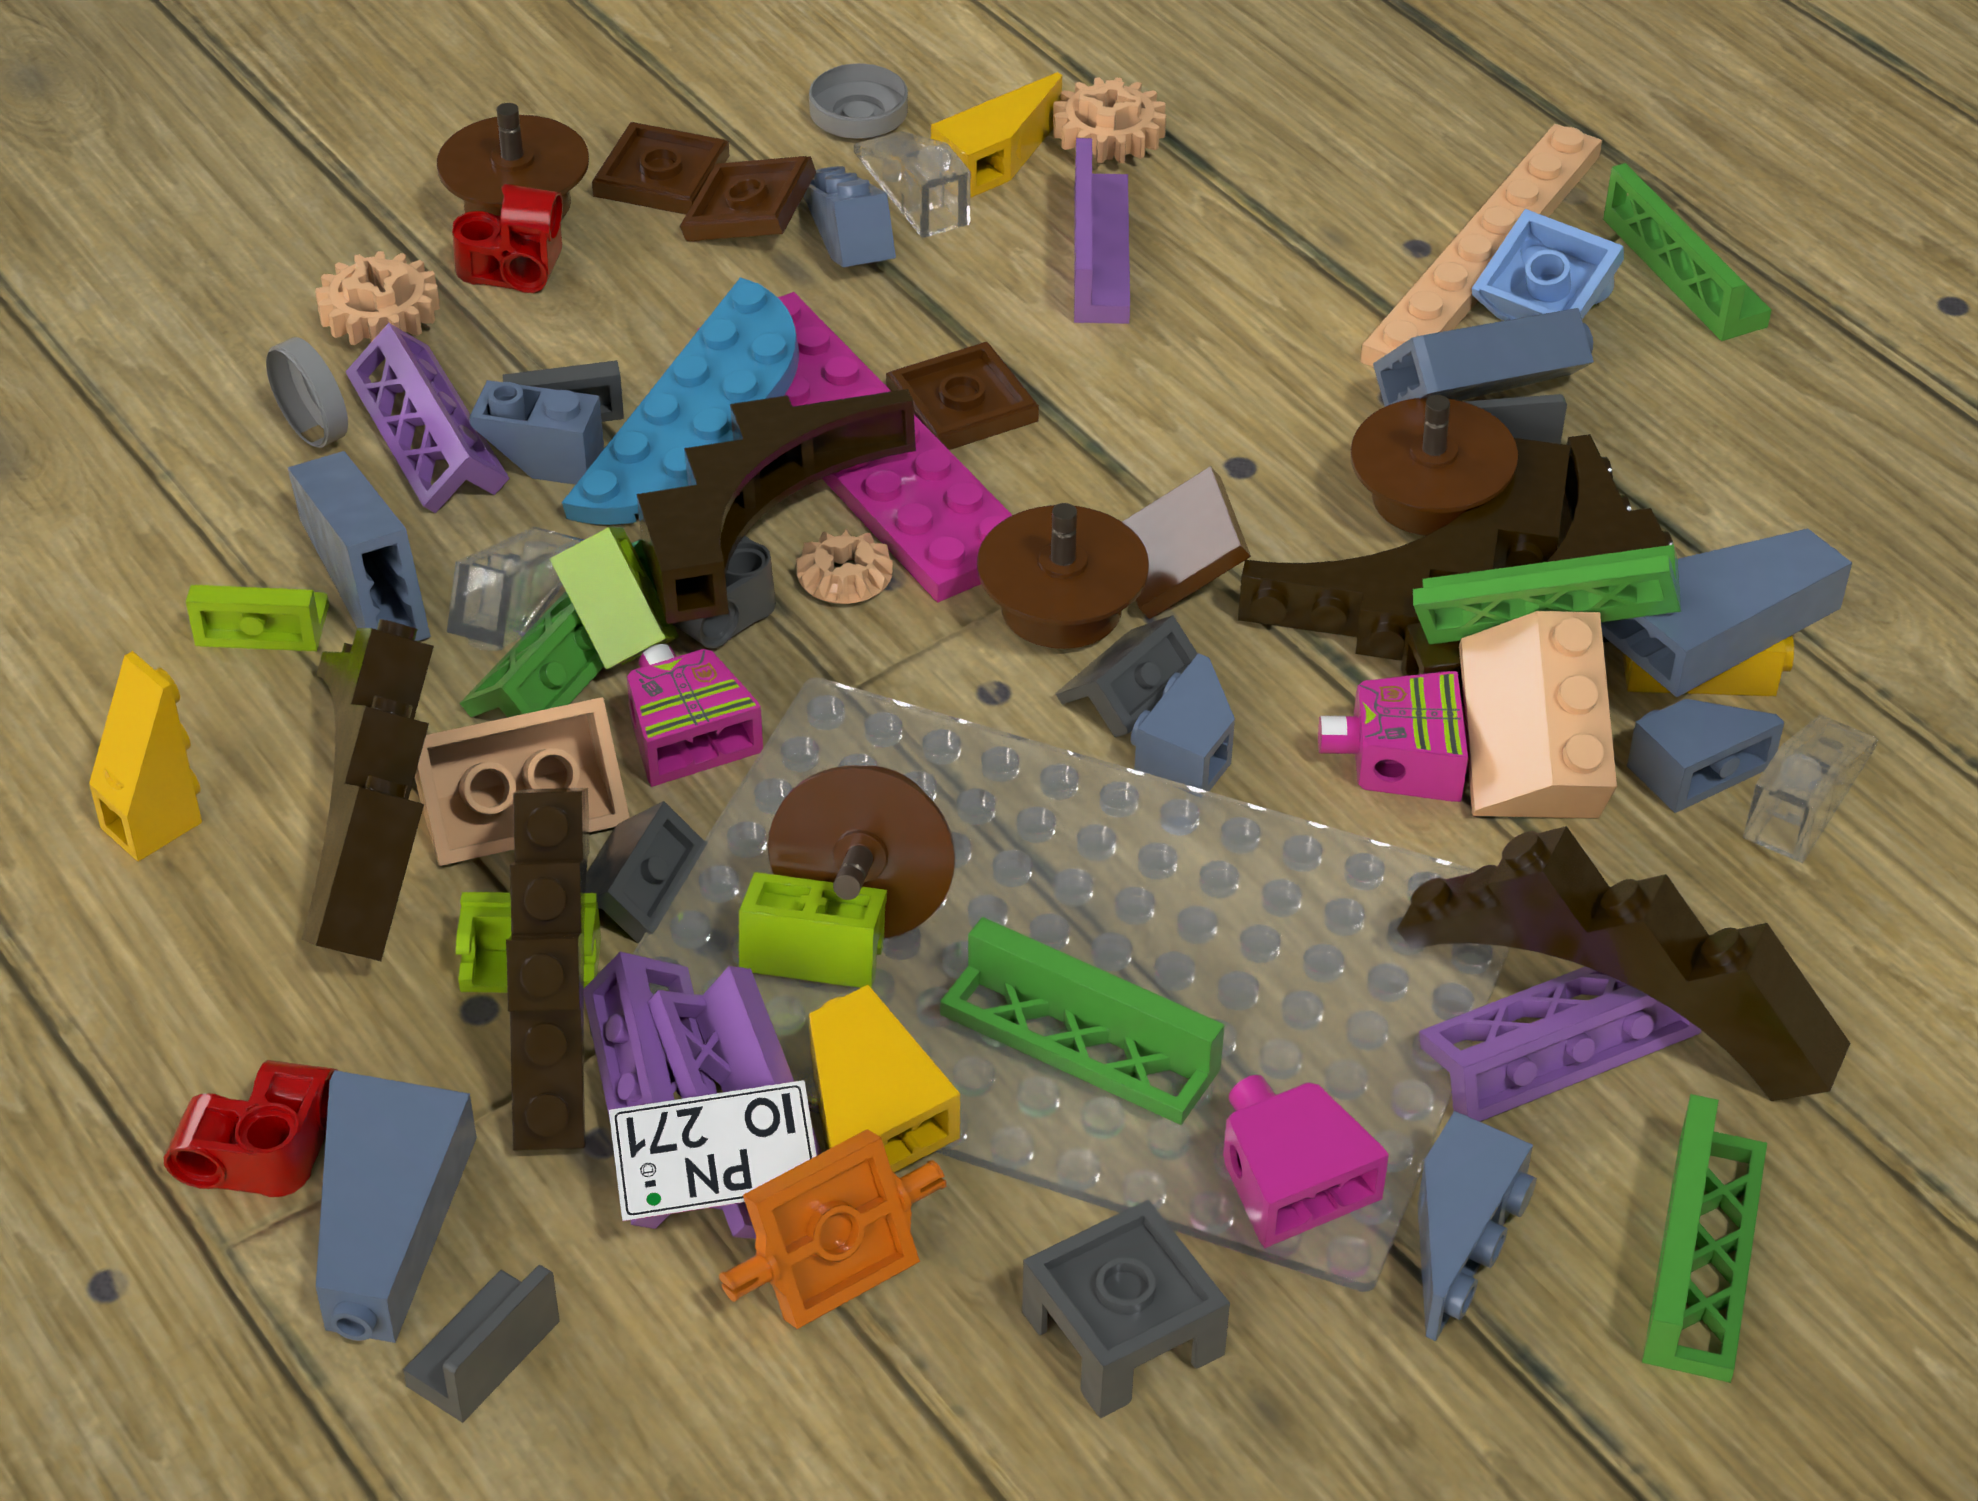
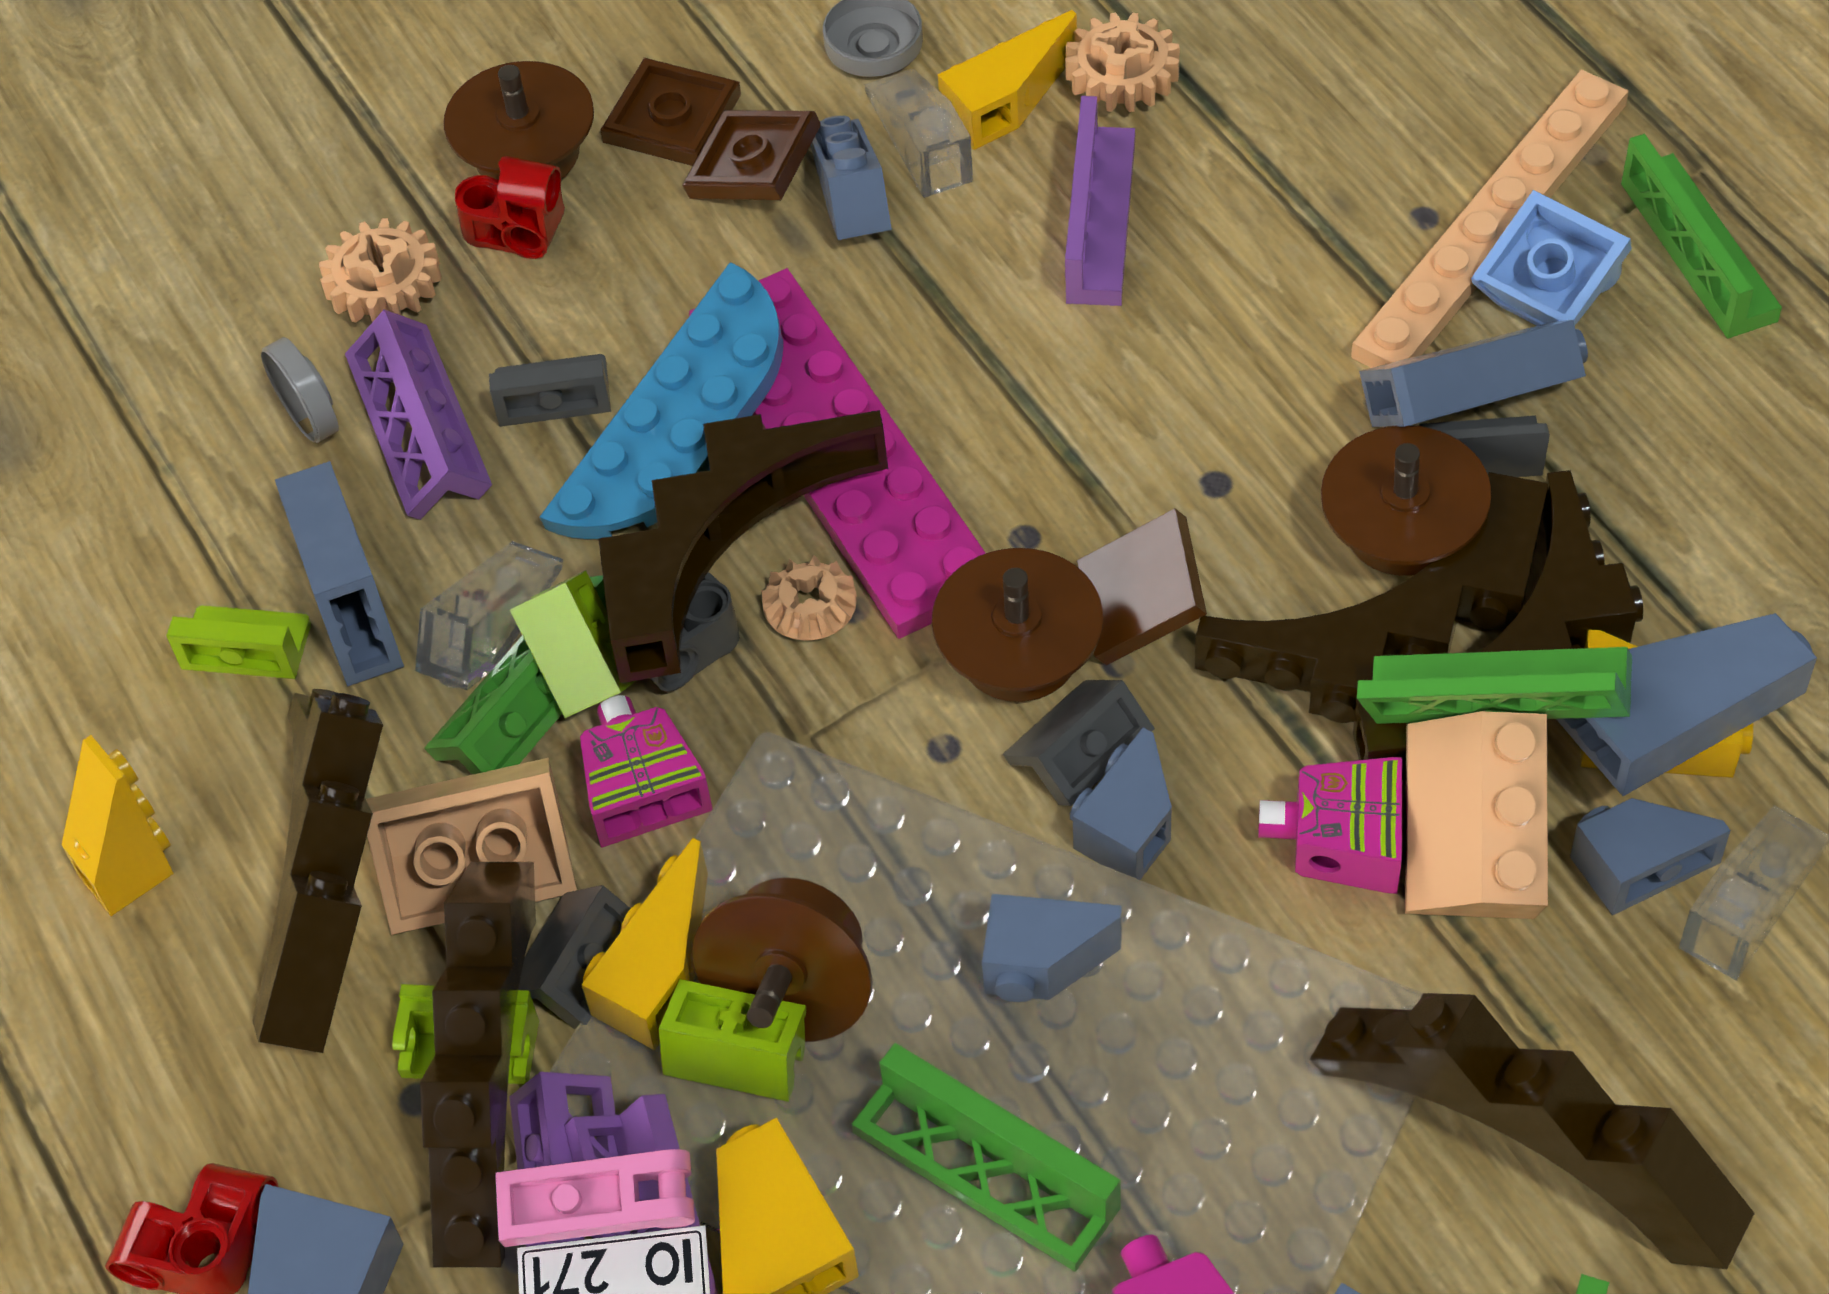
camera: 10 degrees right, 10 degrees up
sand blue slope [469,380,604,485] -> none
reddish brown tile [886,342,1039,450] -> none
medium lavender fence [1419,967,1701,1122] -> none
none -> bright pink plate [495,1149,695,1247]
none -> yellow slope [581,838,708,1051]
none -> sand blue slope [982,894,1122,1002]

